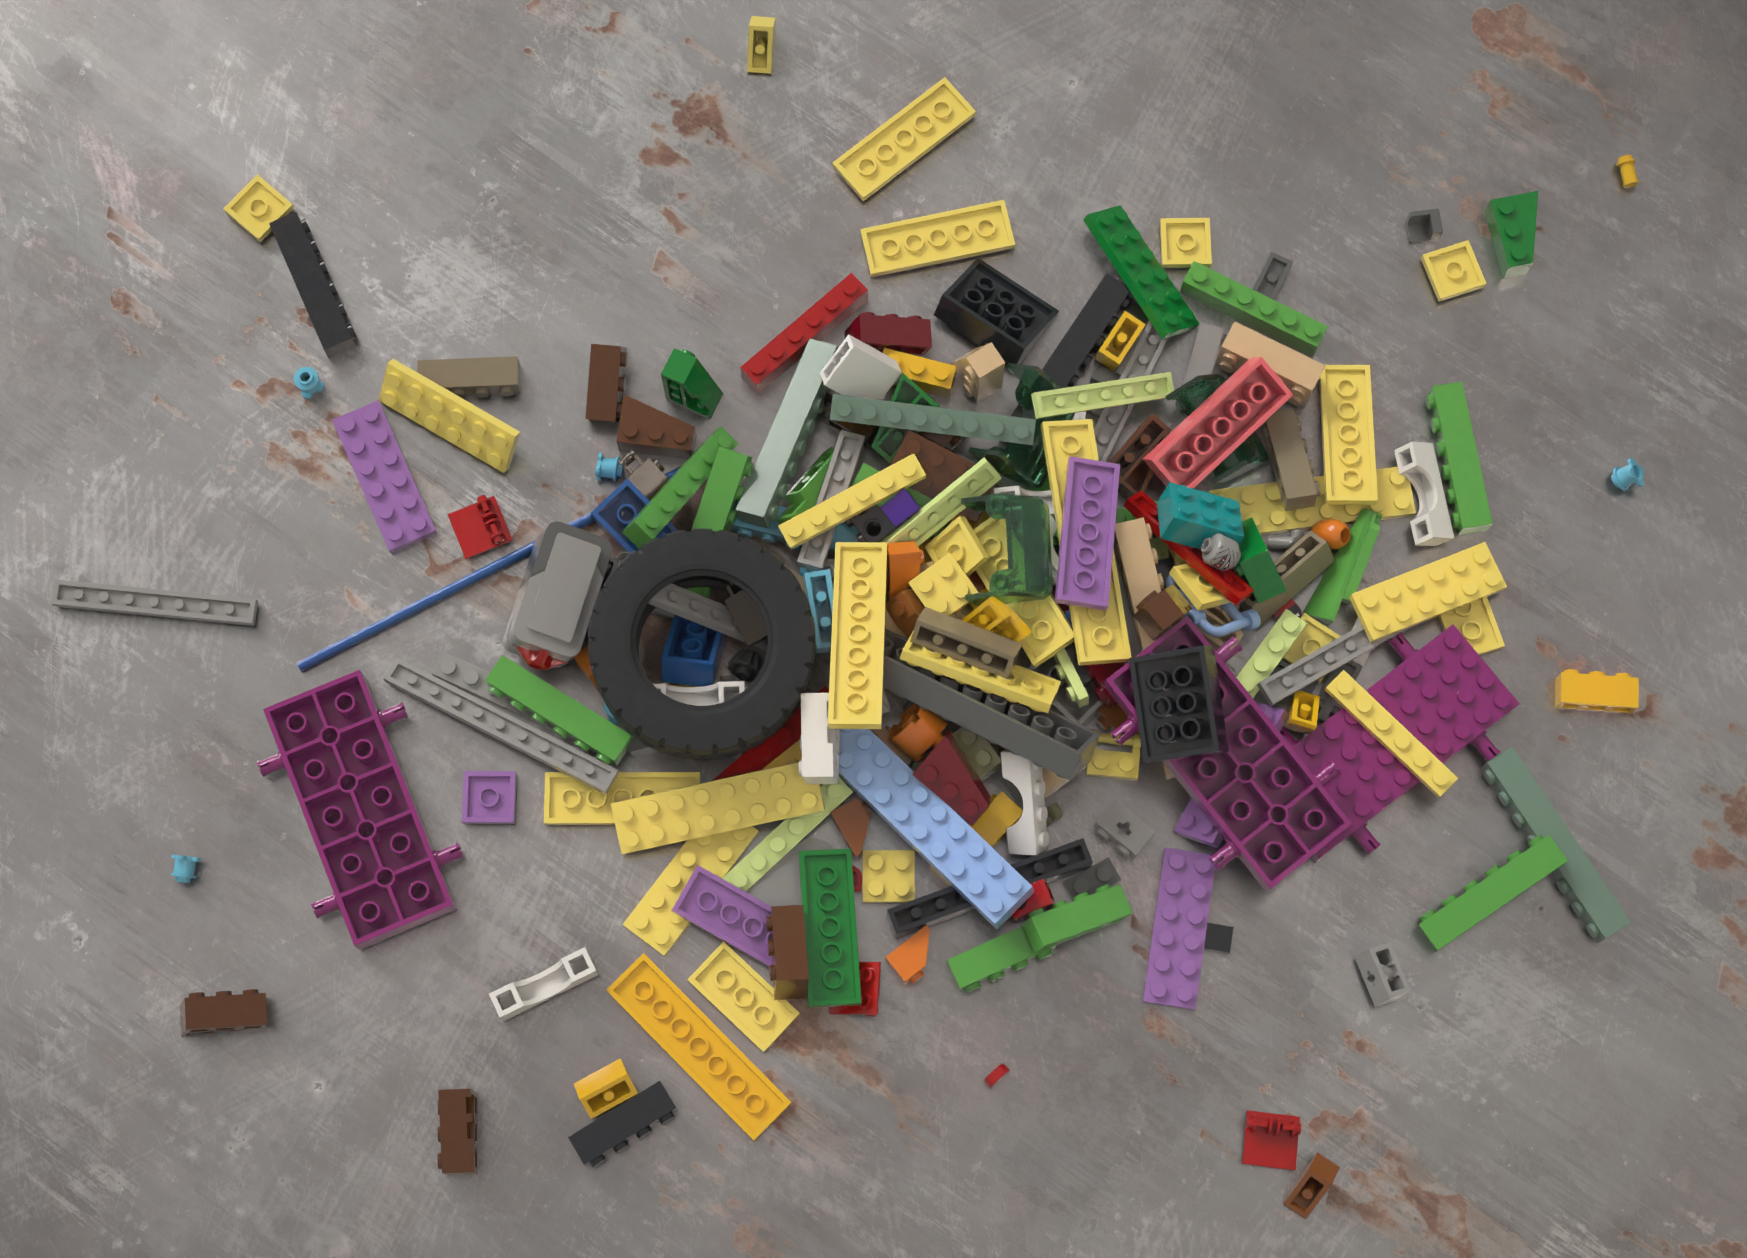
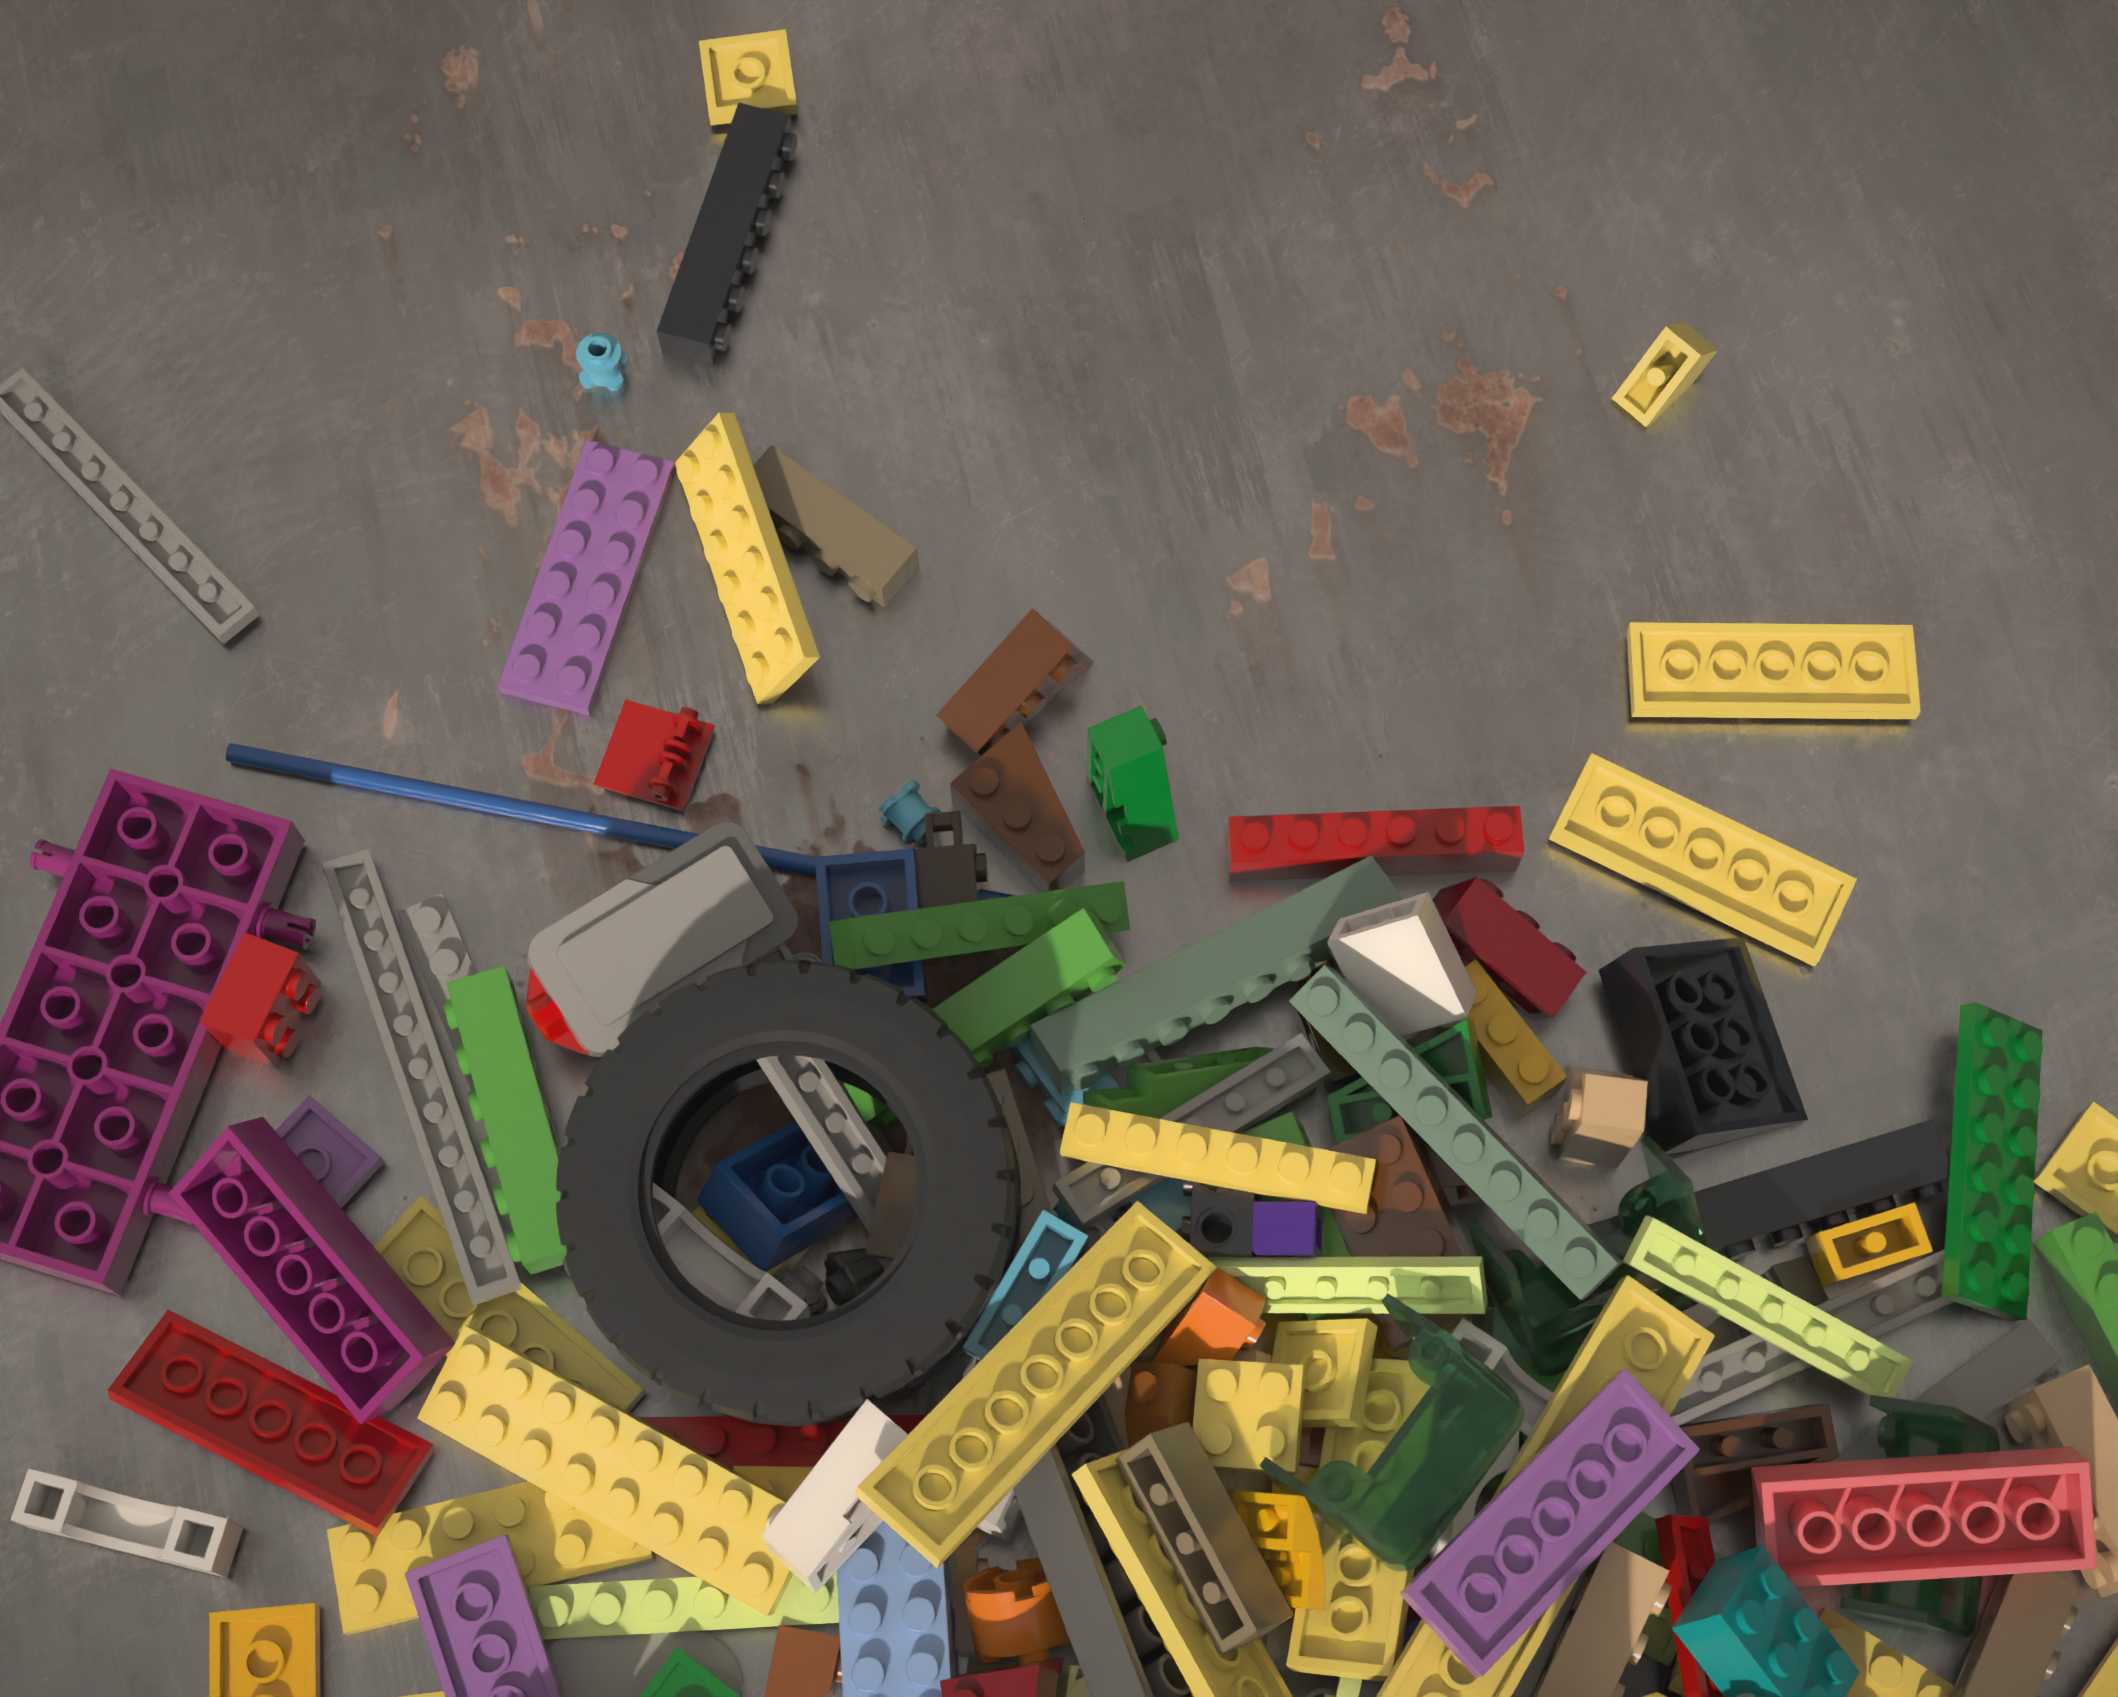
camera: 40 degrees right, 5 degrees down
none -> red plate [108,1310,433,1537]
none -> magenta brick [168,1117,455,1424]
none -> red brick [199,932,321,1070]

